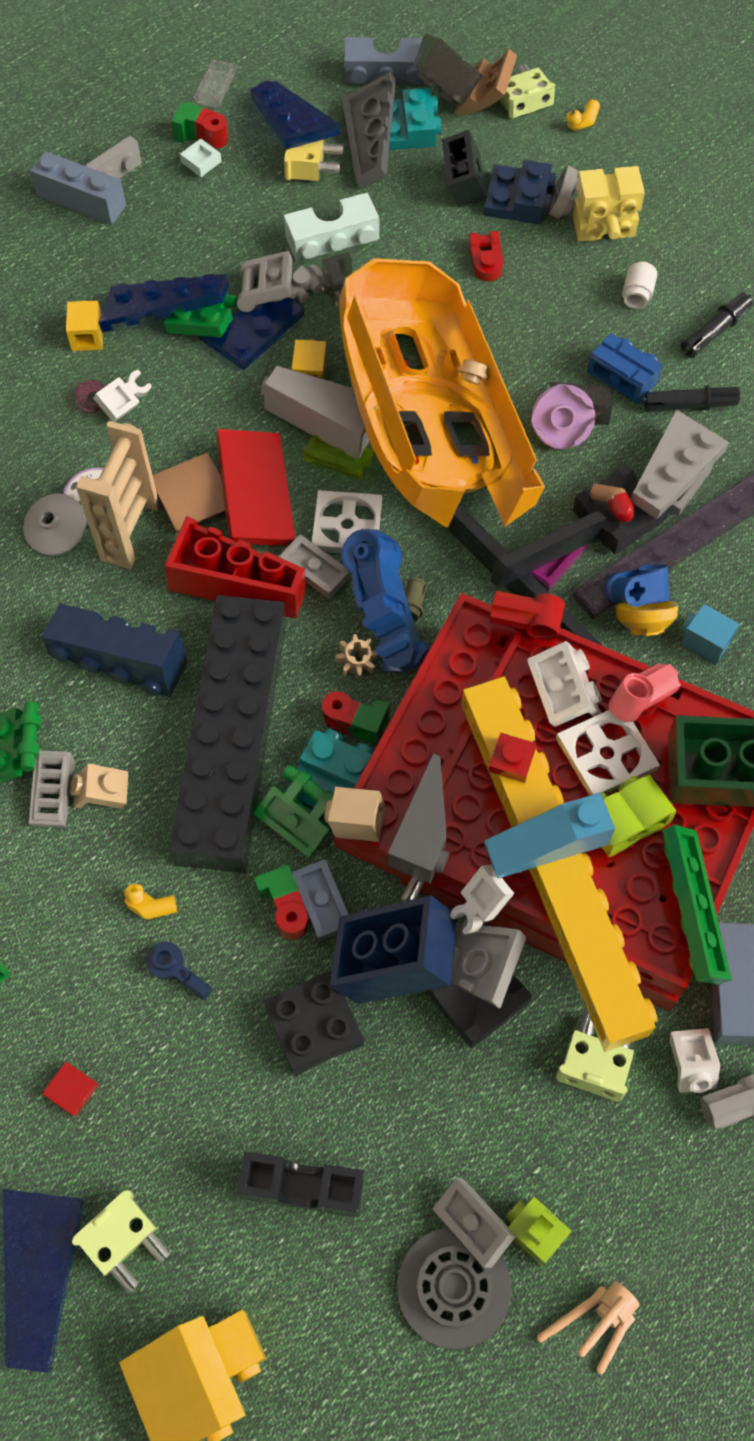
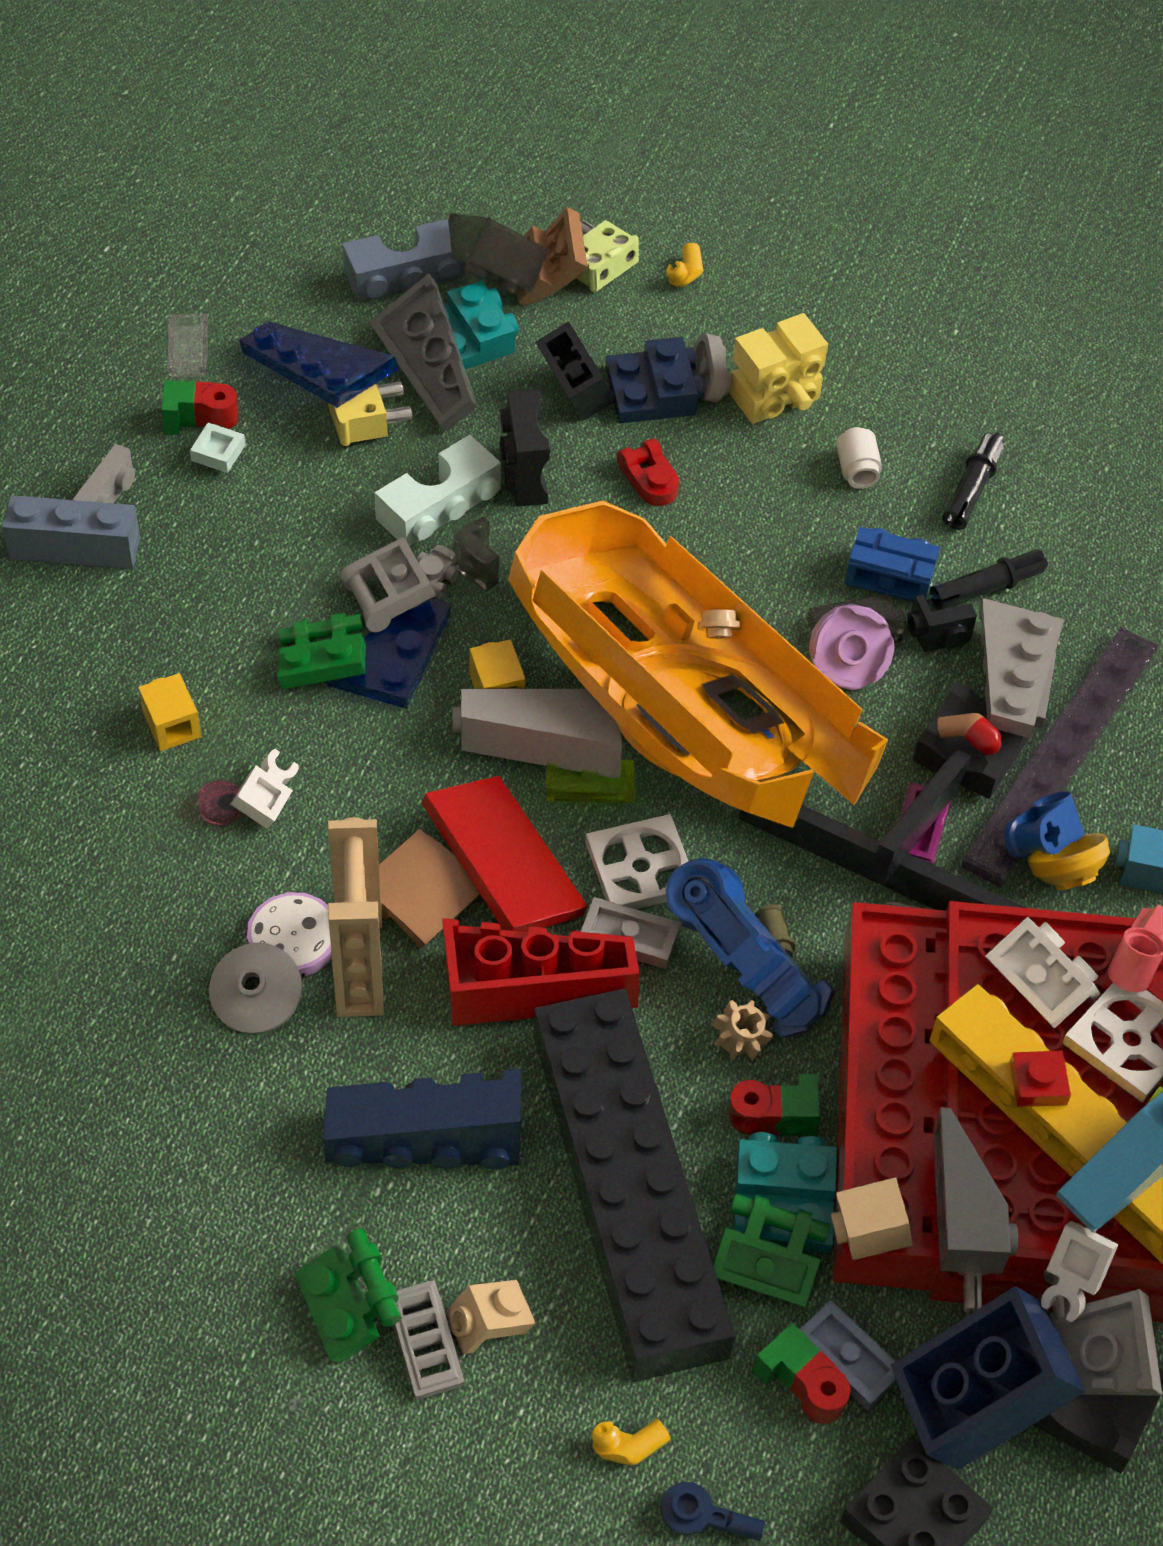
camera: 25 degrees left, 10 degrees down
clear blue wing [98,274,229,333] -> none
red piece [489,591,565,641] -> none
none -> black brick [500,389,550,506]
none -> black bracket [907,595,977,652]

